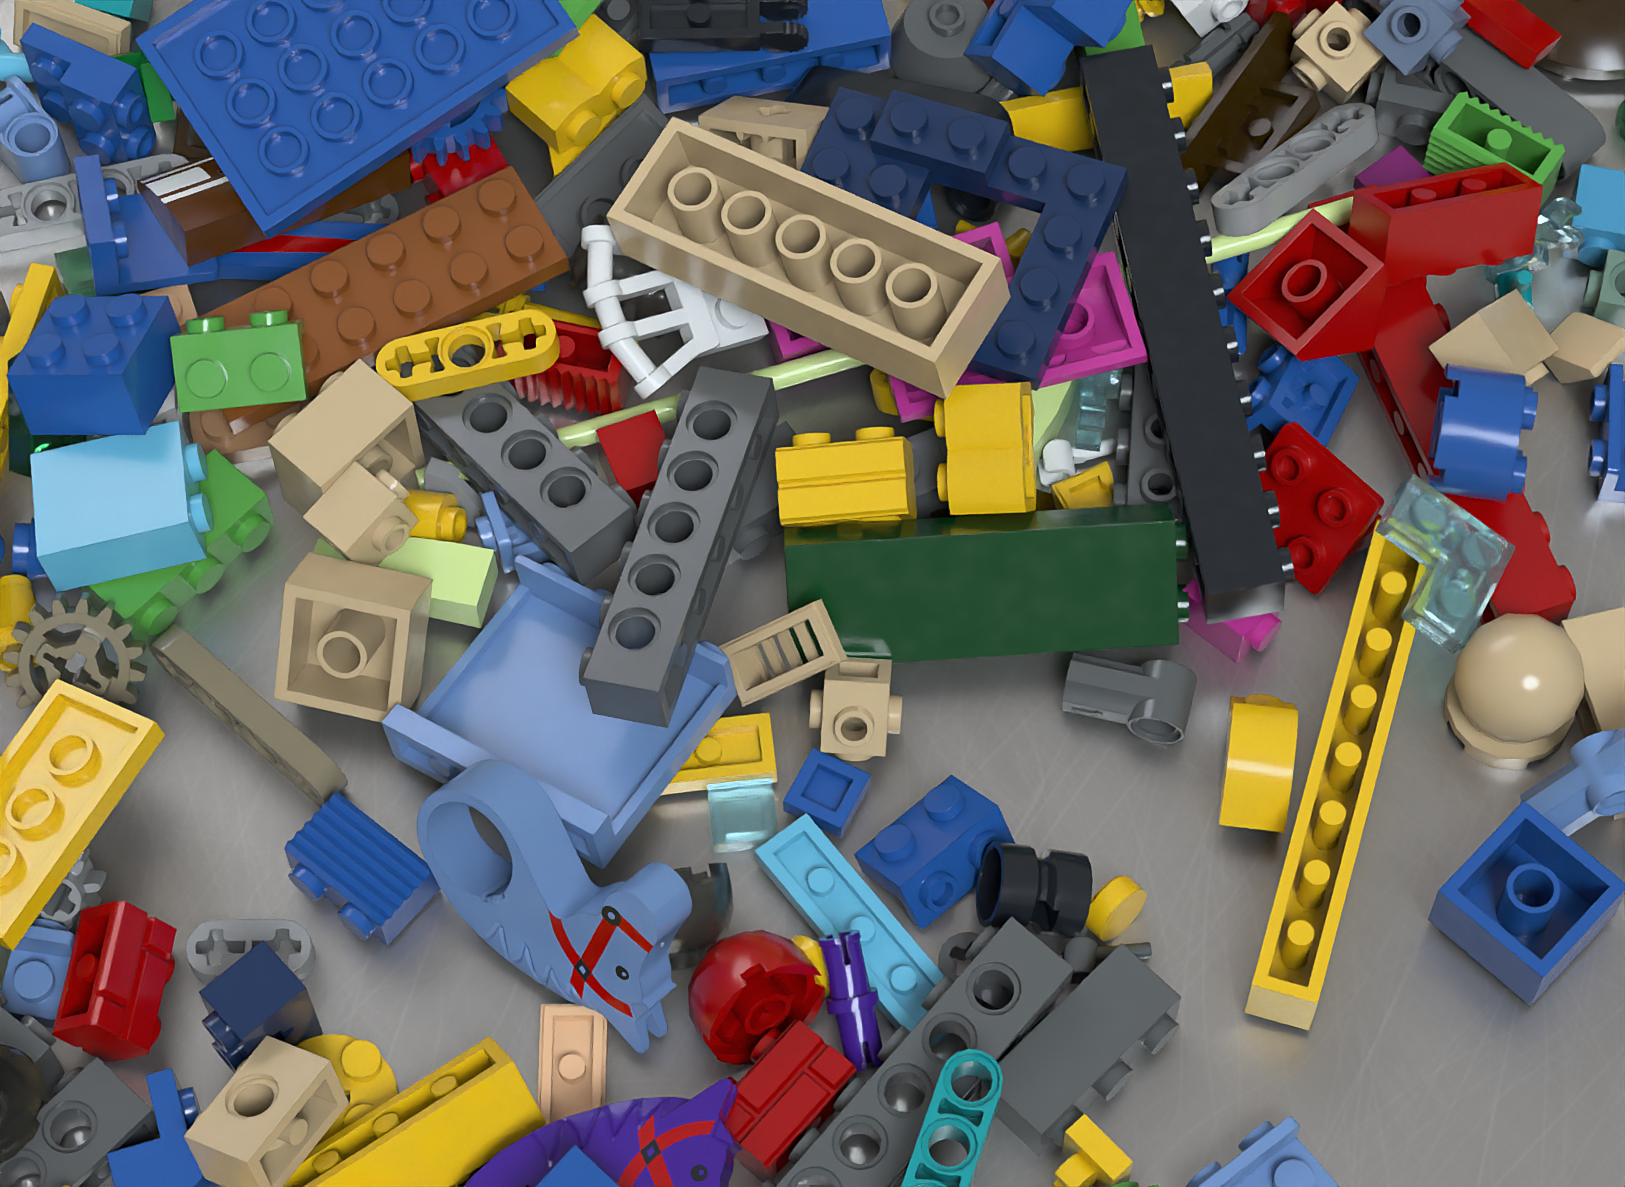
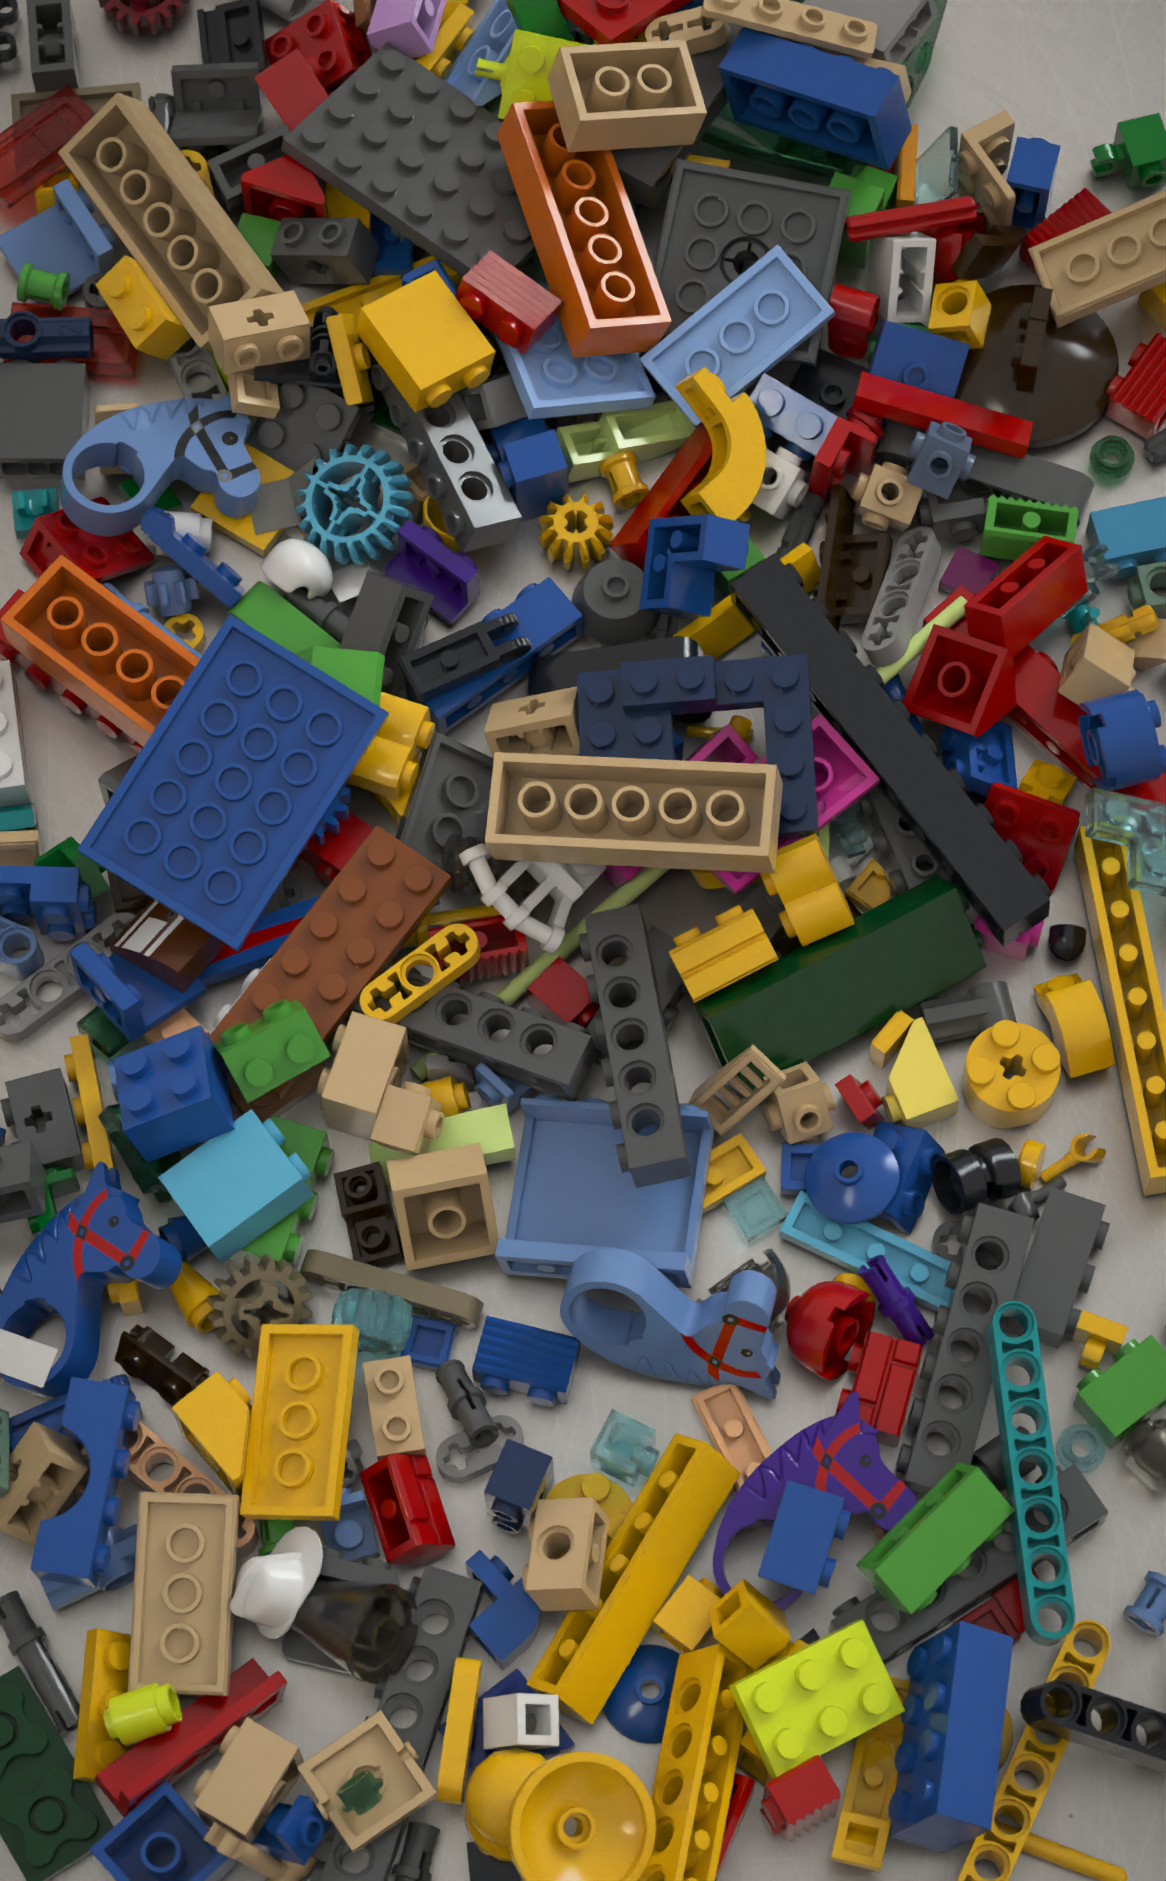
camera: 25 degrees left, 5 degrees up
none -> clear light blue gear [331,1287,413,1355]
none -> dark brown slope [334,1161,405,1267]
none -> tan brick [362,1355,426,1461]
none -> blue tile [400,1314,458,1372]
none -> dark grey pin [435,1359,499,1448]
none -> clear light blue brick [590,1409,660,1487]
none -> blue dish [805,1132,900,1224]
none -> red plate [834,1074,885,1131]
none -> yellow tile [869,1010,914,1069]
none -> light yellow slope [882,1017,959,1129]
none -> yellow brick [962,1020,1061,1129]
none -> yellow plate [1018,758,1077,805]
none -> yellow hand [1039,1134,1106,1183]
none -> black hinge [1048,924,1087,961]
none -> yellow axle [1070,605,1159,646]

